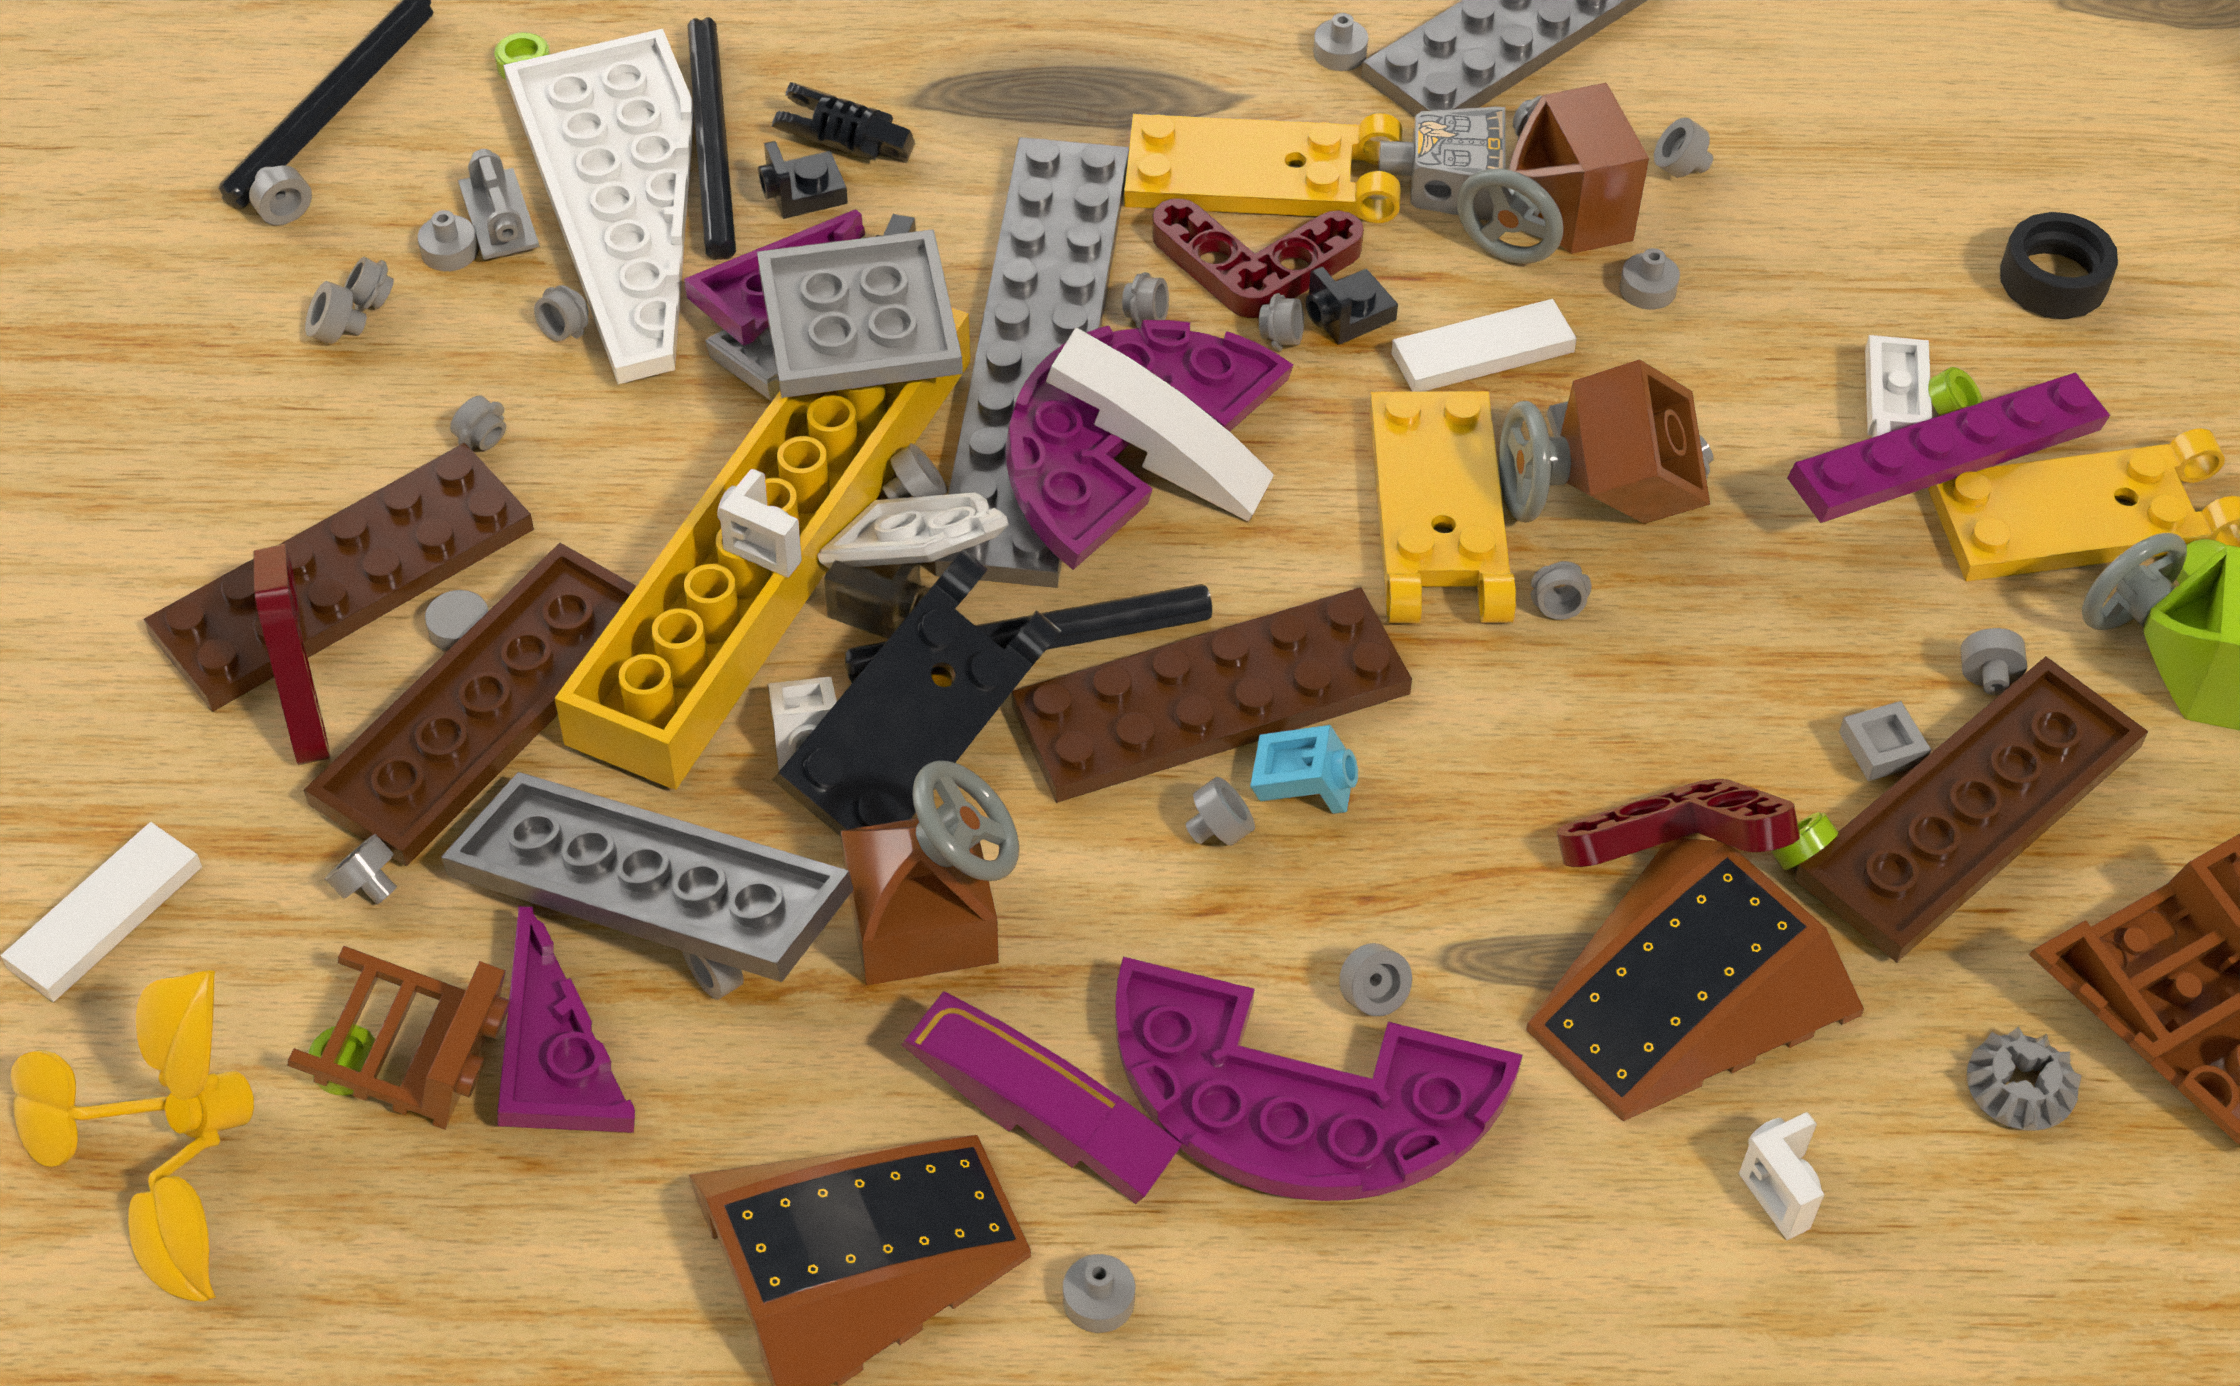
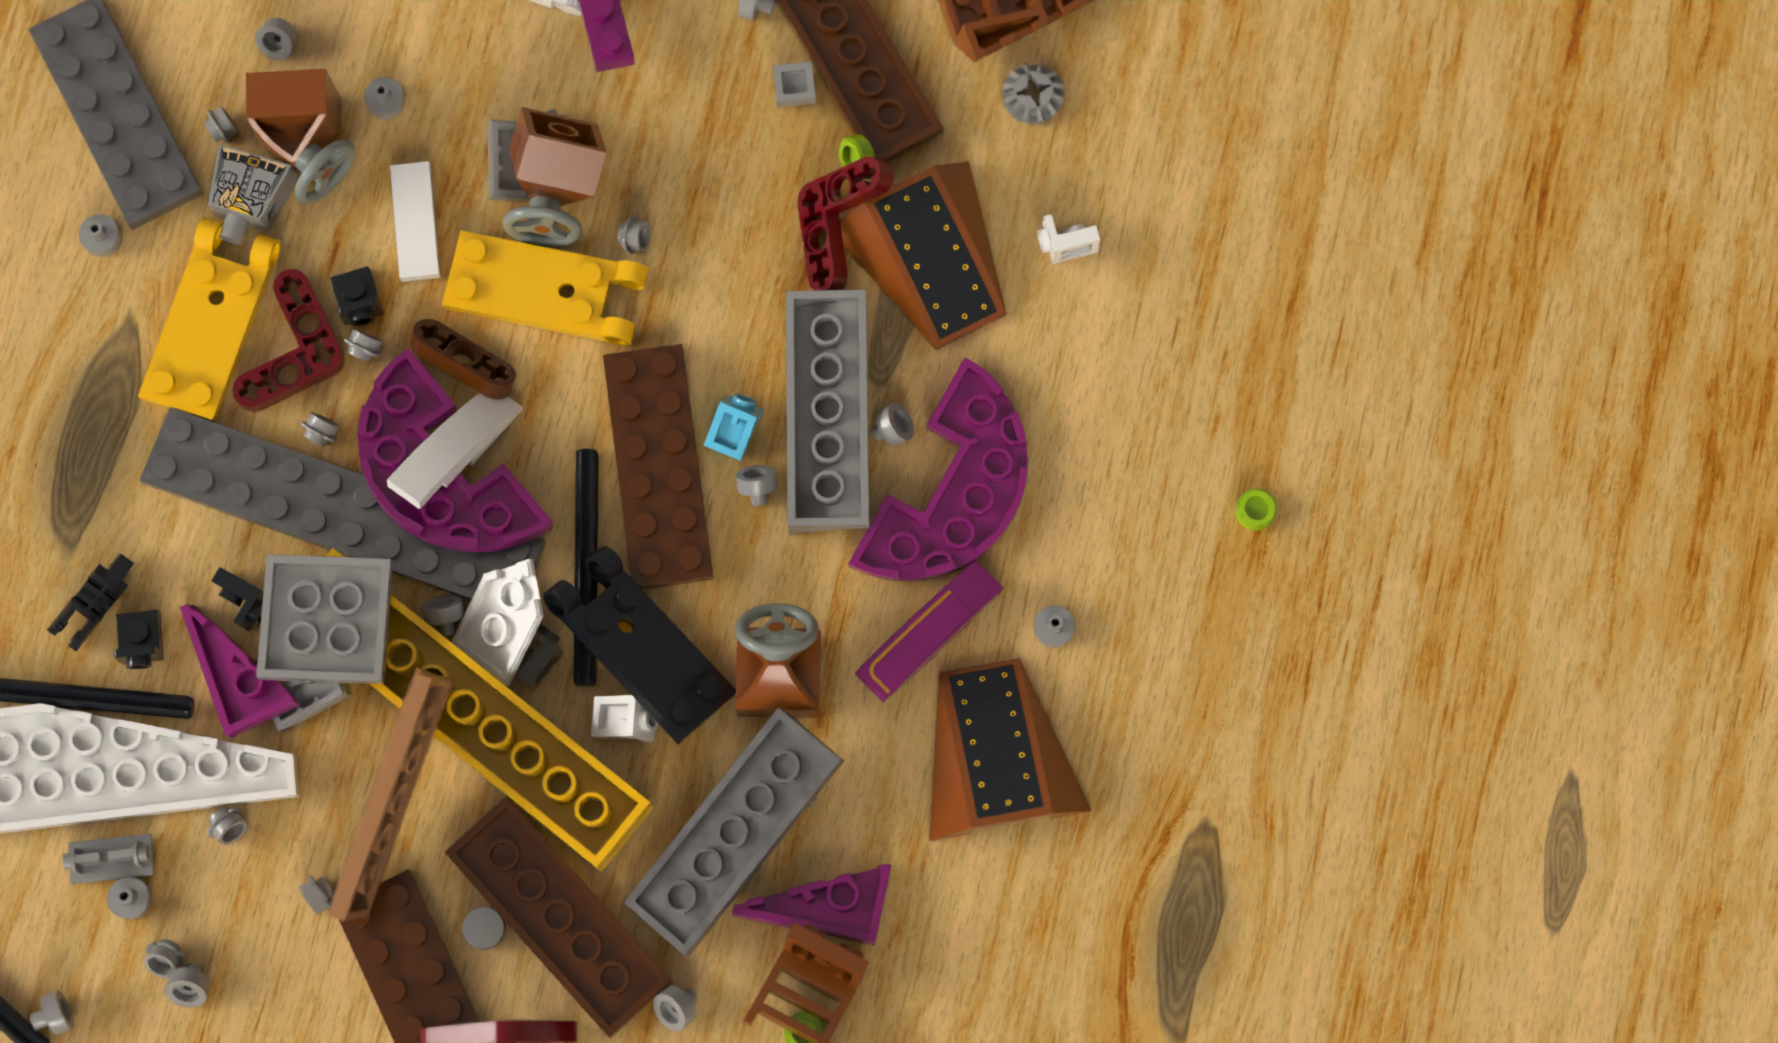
camera: 75 degrees left, 25 degrees up
white bracket [717,469,802,578] -> none
none -> medium nougat arch [328,667,454,921]
none -> reddish brown beam [410,319,516,399]
none -> light grey arch [786,290,869,535]

